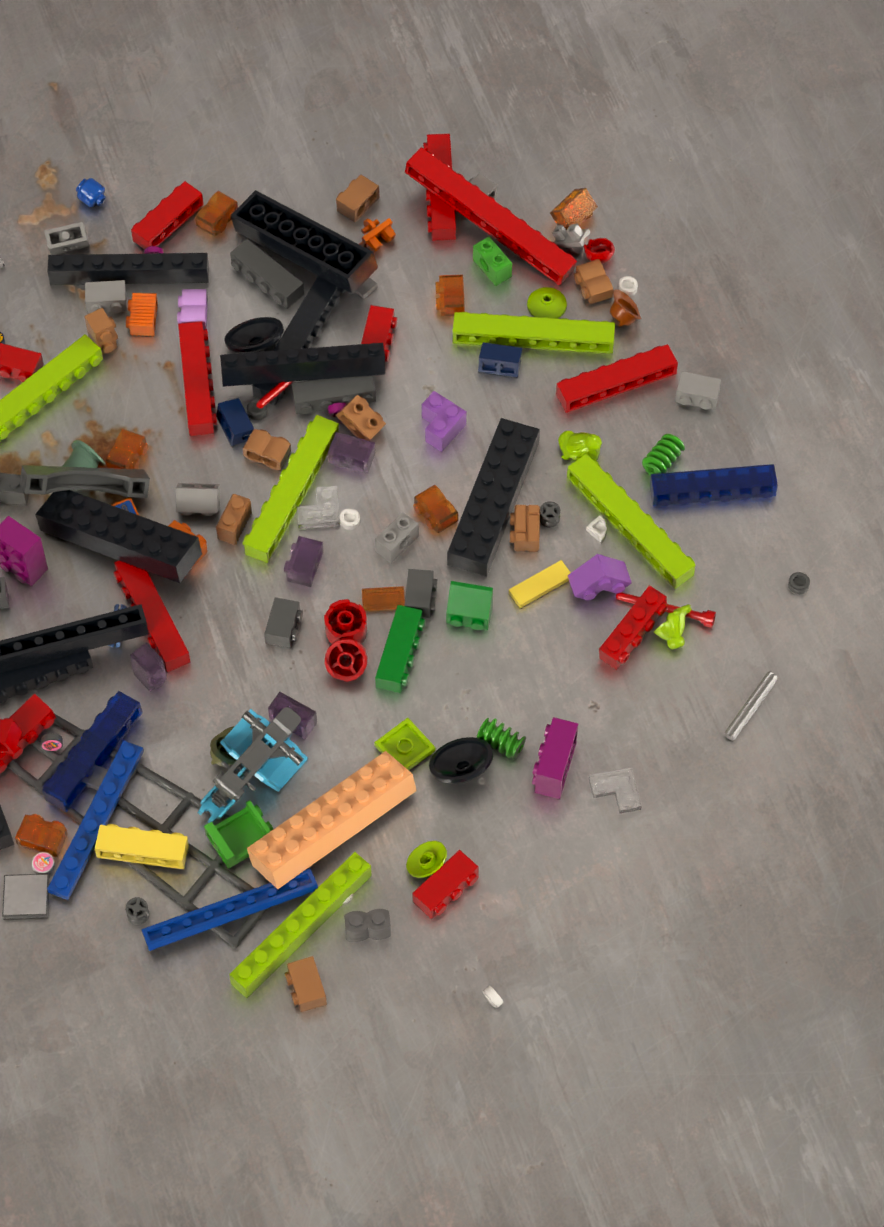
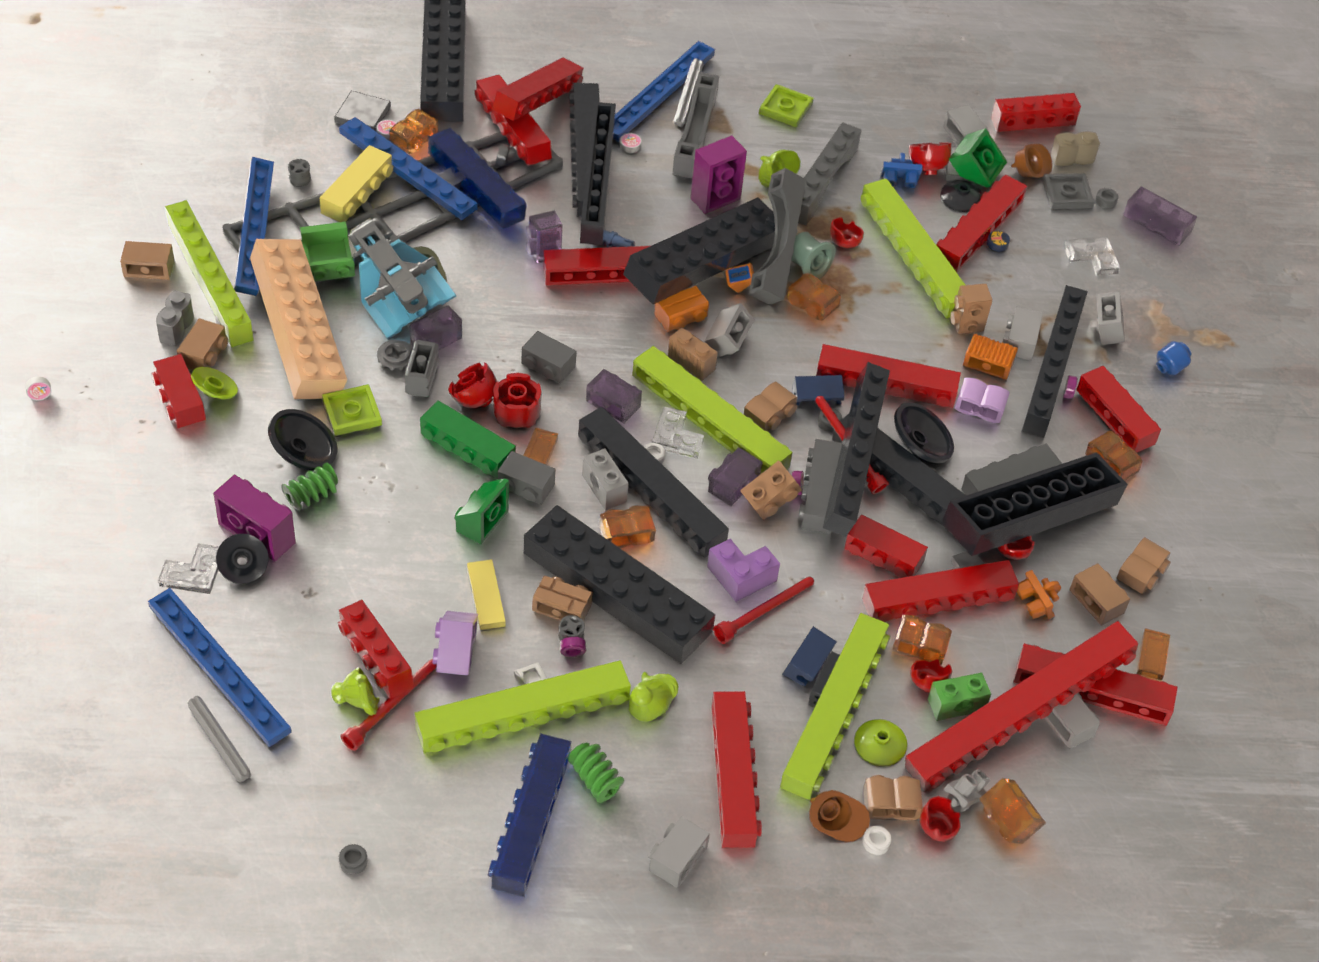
camera: 105 degrees right, 10 degrees down
none -> blue plate [148,588,292,747]
none -> medium nougat brick [177,318,228,371]
none -> black dish [216,534,268,584]
none -> flat silver gear [377,340,413,371]
none -> dark grey brick [404,340,439,397]
none -> magenta tile [560,637,586,657]
none -> black brick [578,406,729,558]
none -> red piece [713,576,814,644]
none -> black tile [808,651,840,707]
none -> red hair [830,217,864,248]
none -> red brick [862,560,1019,622]
none -> red hair [910,659,952,693]
none -> medium nougat brick [1116,537,1171,594]
none -> clear orange tile [1136,628,1170,681]

